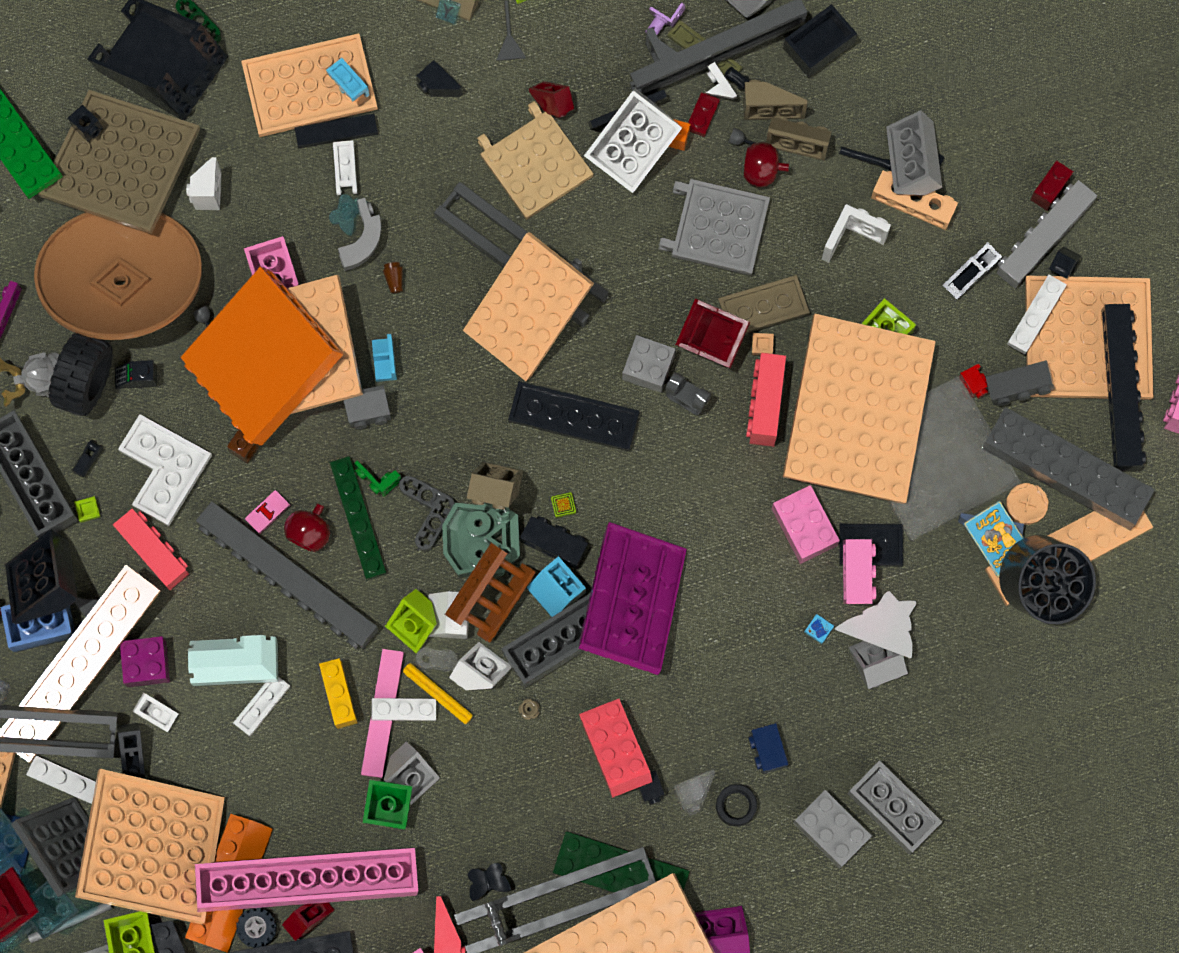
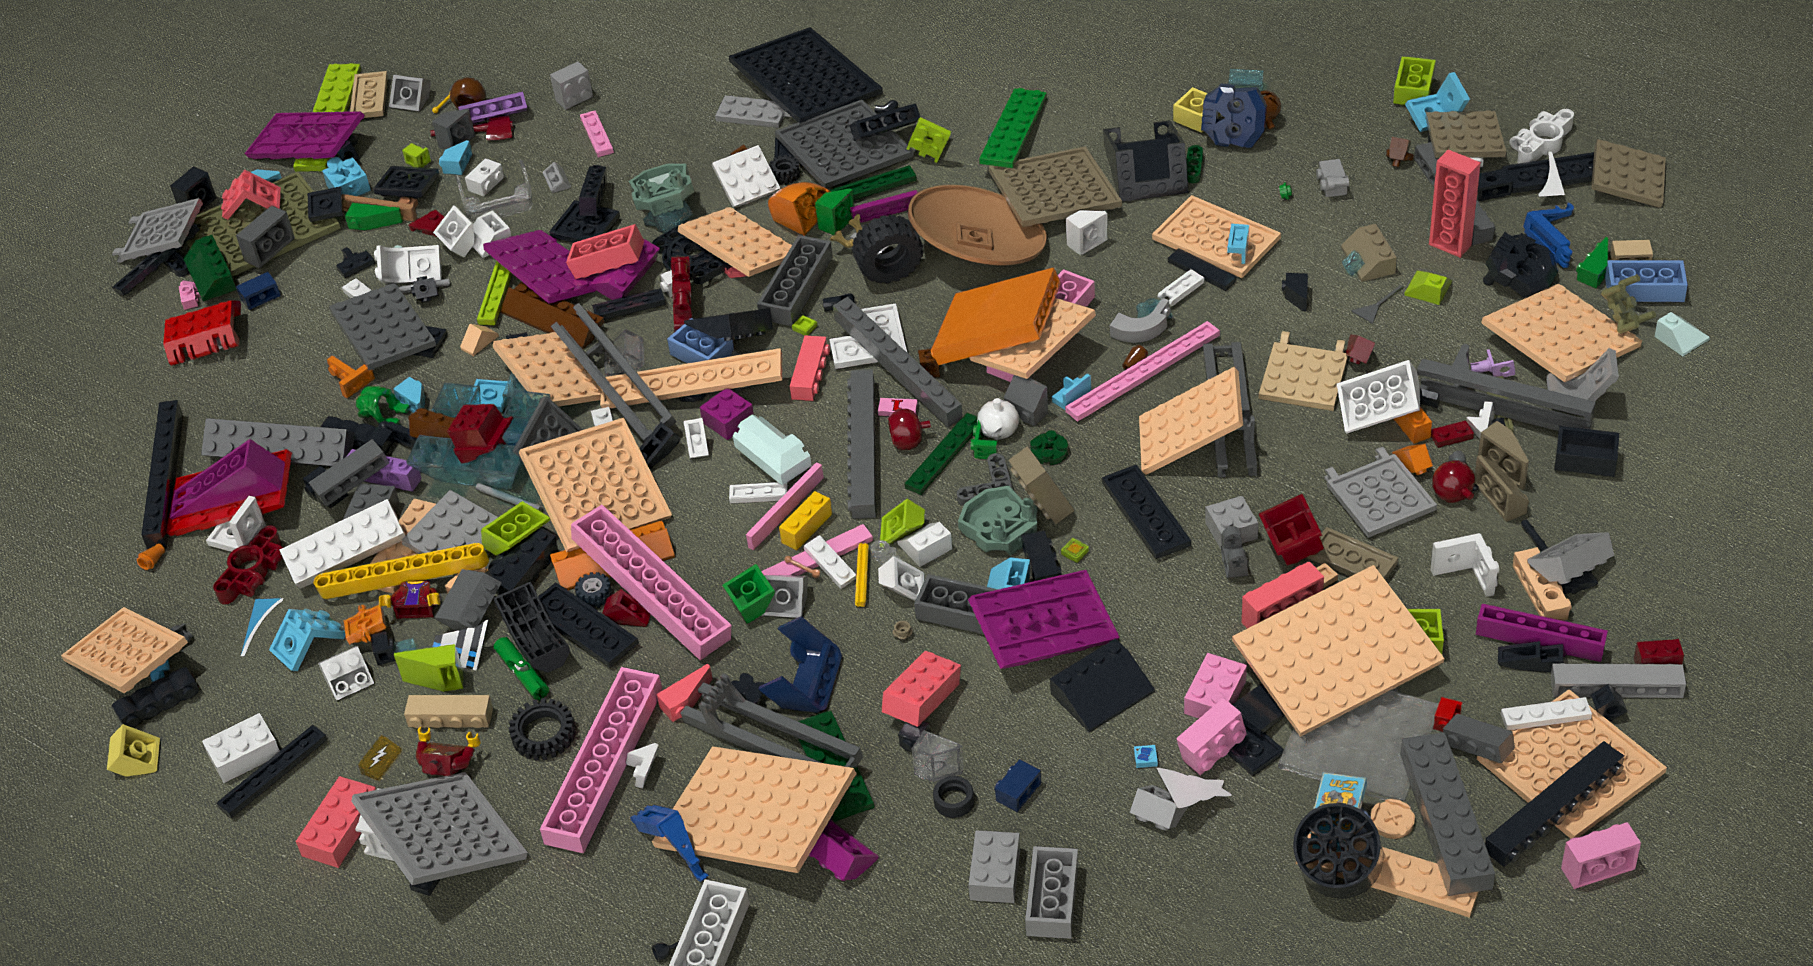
camera: 55 degrees right, 30 degrees down
black brick [68,105,103,142] -> none
black slope [115,360,157,389] -> none
dark orange fence [444,543,535,643] -> none
none -> bright pink tile [746,462,824,550]
none -> dark blue windscreen [758,616,842,713]
none -> nougat hinge [784,556,820,578]
none -> dark grey brick [833,297,962,427]
none -> white piece [977,398,1019,440]
none -> dark green plate [1030,430,1068,465]
none -> black slope [1050,638,1155,732]
none -> bright pink plate [1065,321,1220,422]
none -> black tile [1232,683,1285,735]
none -> orange slope [1392,444,1433,475]
none -> magenta brick [1475,604,1608,662]

